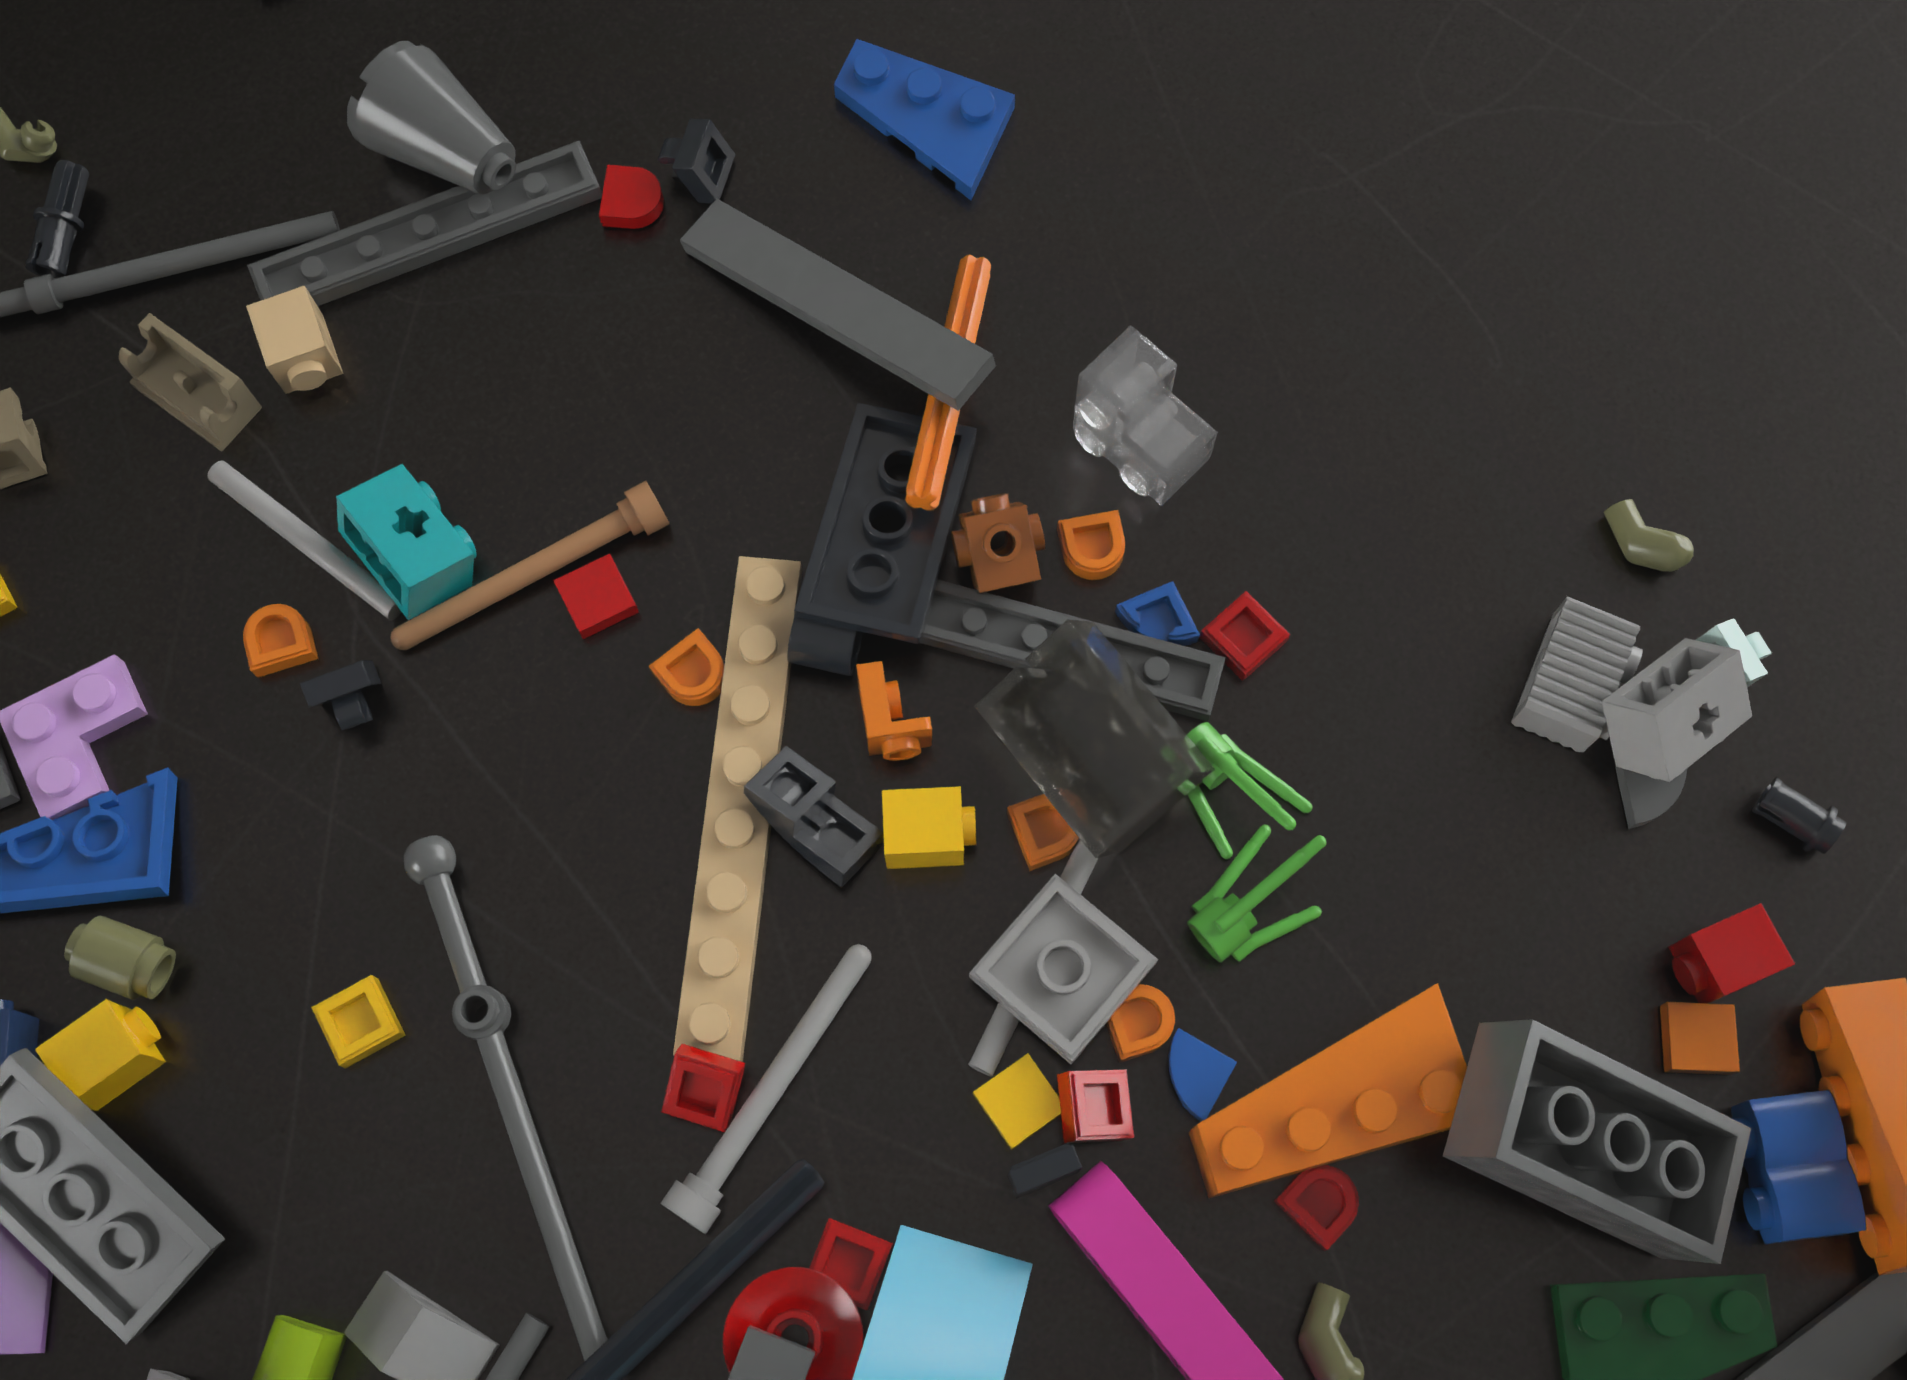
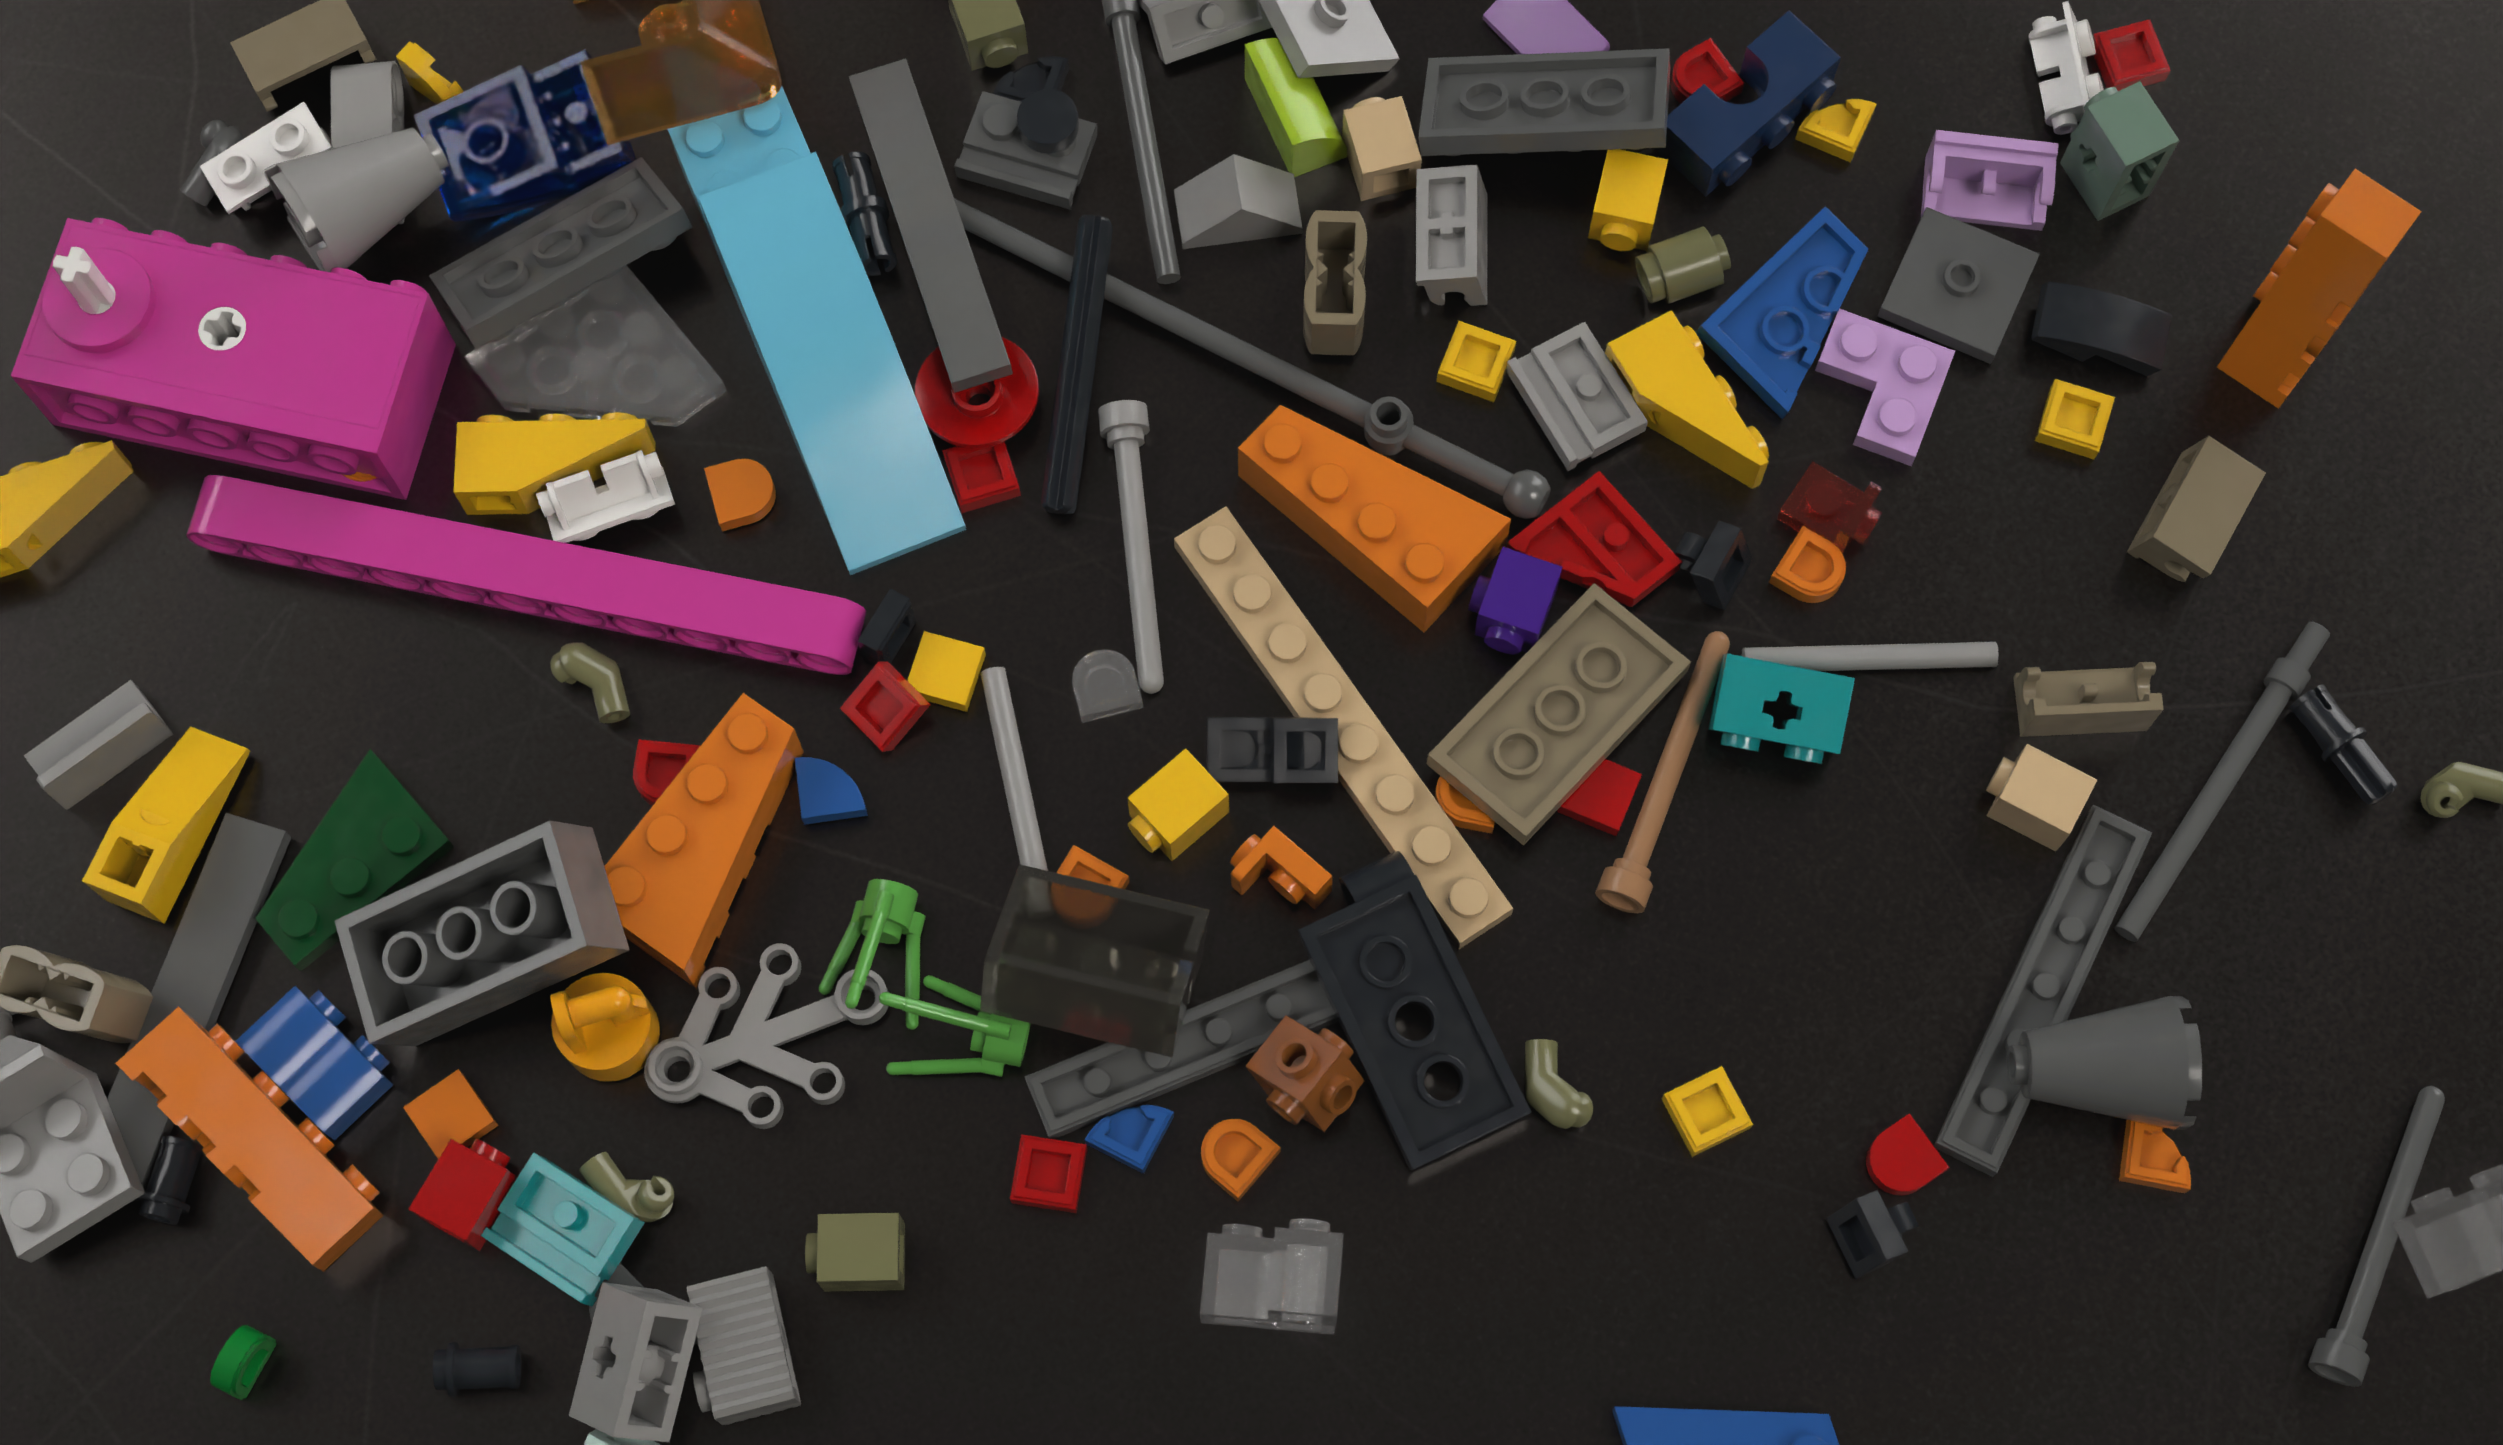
camera: 140 degrees right, 0 degrees up
red tile [661,1043,745,1132] -> none
dark grey tile [680,199,996,411] -> none
orange axle [905,255,991,511] -> none
light grey tile [969,874,1158,1064] -> none
orange tile [1106,984,1175,1063] -> none
none -> teal plate [481,1153,645,1307]
none -> light orange piece [550,973,660,1081]
none -> olive arm [579,1152,674,1222]
none -> light grey plant [644,943,888,1129]
none -> olive brick [805,1213,905,1292]
none -> clear tile [1072,649,1143,723]
none -> orange wedge [1238,405,1511,633]
none -> dark tan brick [1303,210,1367,355]
none -> tan brick [1342,96,1422,201]
none -> light grey hinge [1416,165,1487,306]
none -> dark tan plate [1426,583,1691,846]
none -> dark purple brick [1468,546,1563,655]
none -> light grey plate [1506,322,1648,471]
none -> red wing [1507,471,1682,607]
none -> olive arm [1525,1039,1593,1129]
none -> yellow slope [1605,310,1769,489]
none -> yellow tile [1661,1066,1753,1157]
none -> clear red bracket [1777,462,1883,554]
none -> orange tile [2119,1120,2191,1194]

